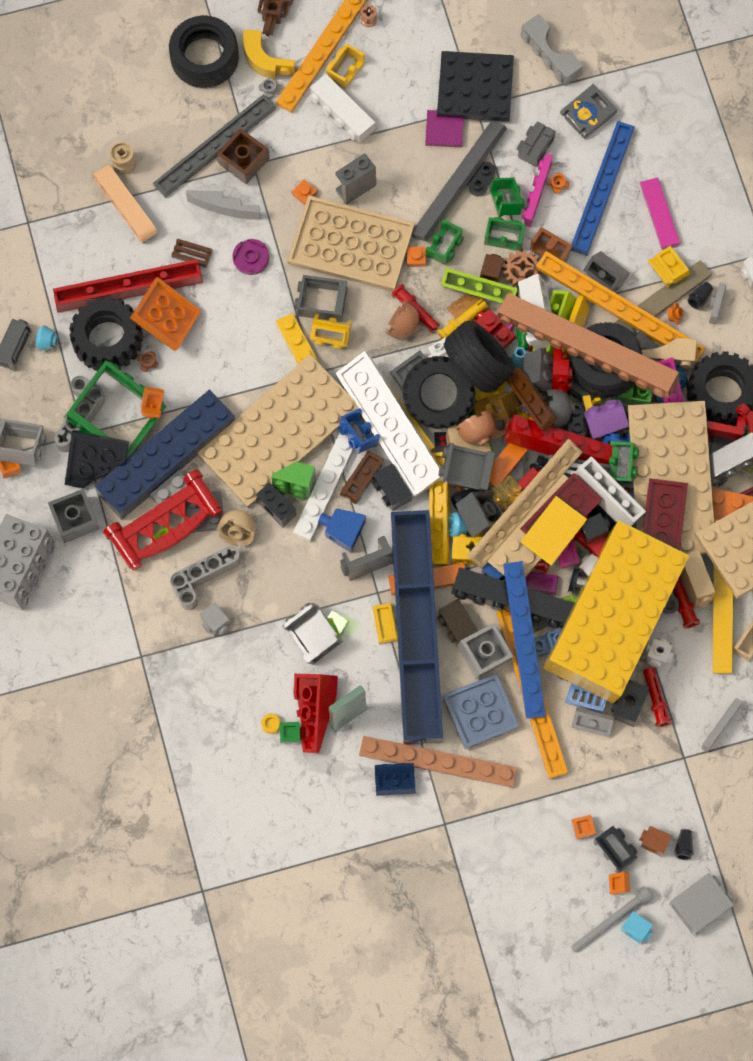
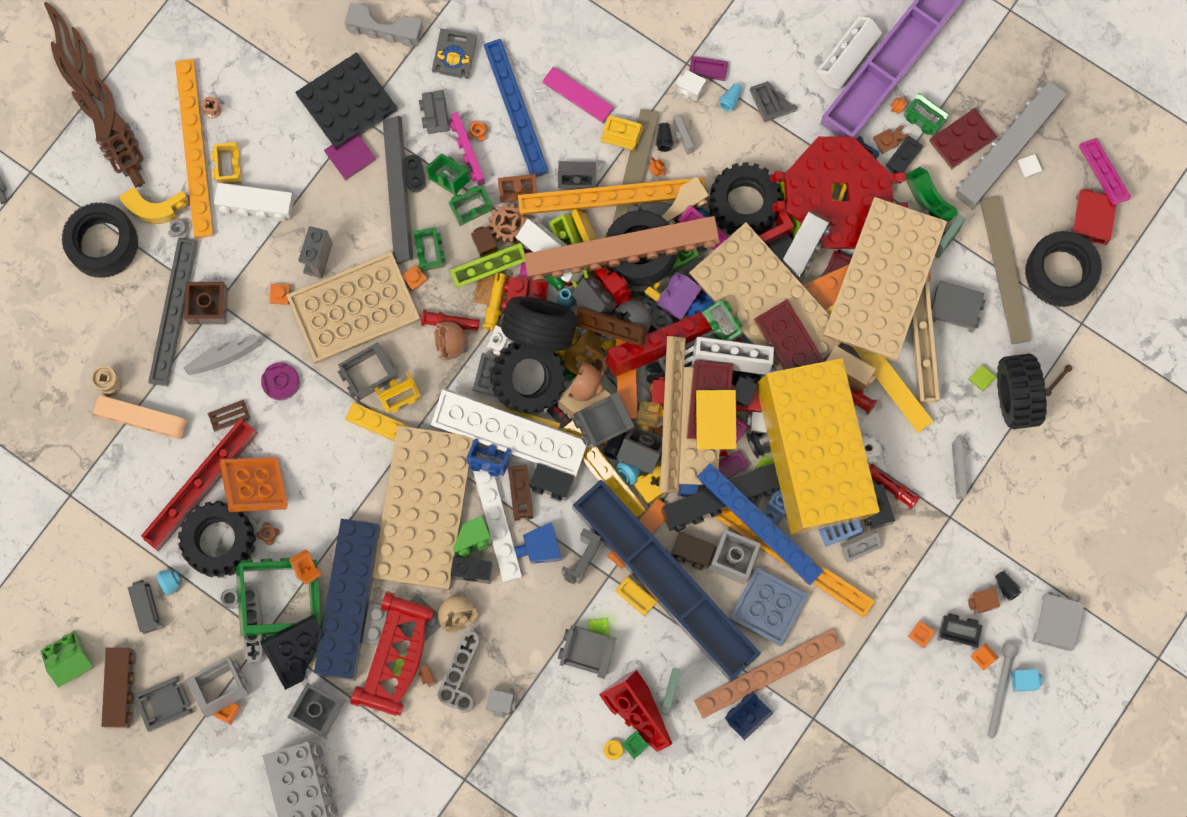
camera: 40 degrees left, 5 degrees up
none -> dark orange plate [419,665,436,688]

